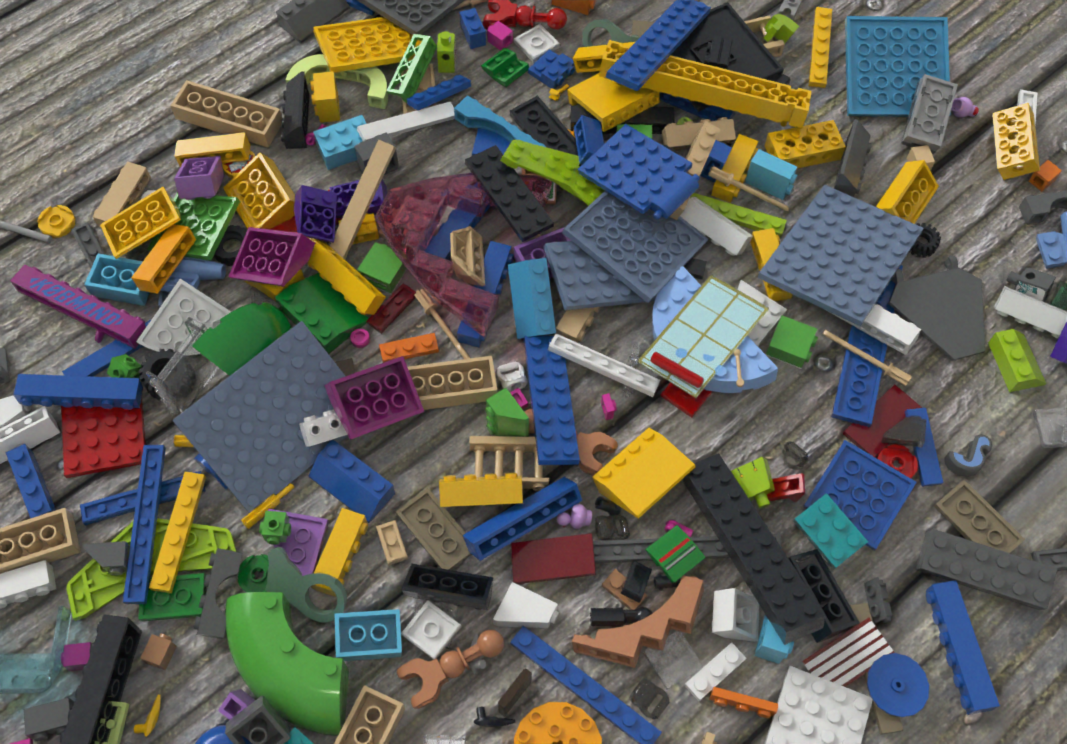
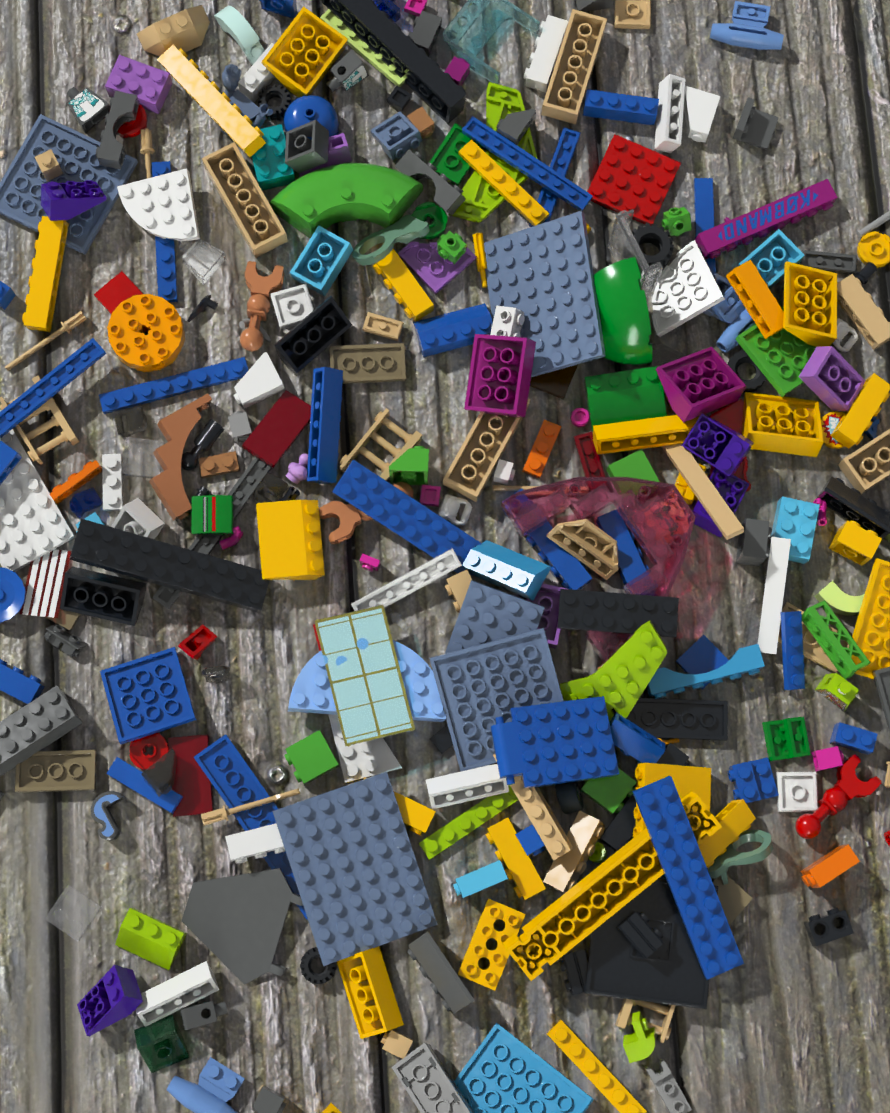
camera: 125 degrees right, 15 degrees up
blue brick [13,374,143,410] -> none
yellow bar [134,694,160,737] -> none
yellow slope [439,473,523,507] -> none
dark brown tile [498,668,532,717] -> none
yellow hand [549,84,569,101] -> none
black tile [620,560,652,603] -> none
red axle [651,352,704,388] -> none
tan piece [708,166,789,211] -> none
lime torso [731,457,775,509] -> none
tan hinge [733,349,744,387] -> none
teal brick [793,493,868,569] -> none
none -> clear blue bracket [69,487,103,518]
none -> light grey brick [228,411,252,443]
none -> sand blue plate [370,111,422,160]
none -> black plate [387,86,412,112]
none -> white plate [493,459,516,485]
none -> black pin [855,262,877,285]

